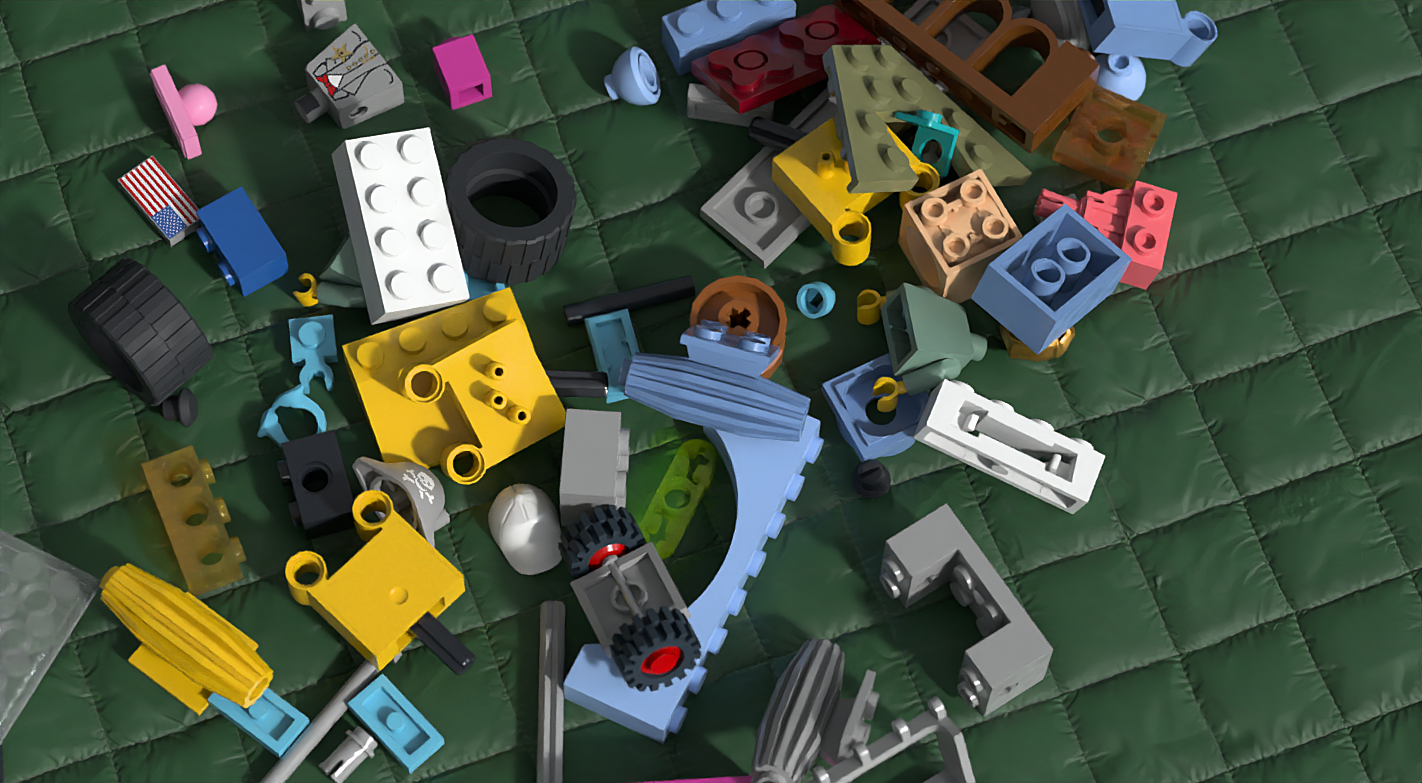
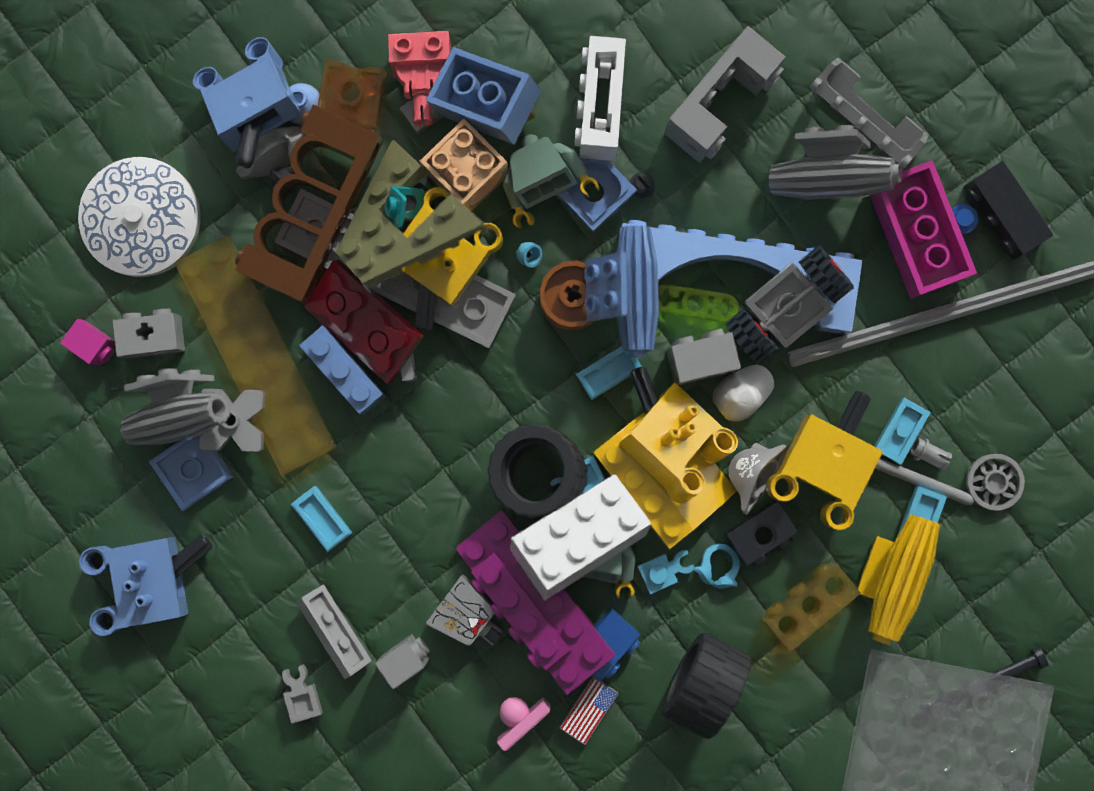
camera: 105 degrees left, 20 degrees up
black piece [160,387,198,428] -> none
dark pink brick [432,34,492,110] -> none
black piece [563,275,696,327] -> none
light blue brick [605,46,661,105] -> none
none -> magenta plate [455,510,616,695]

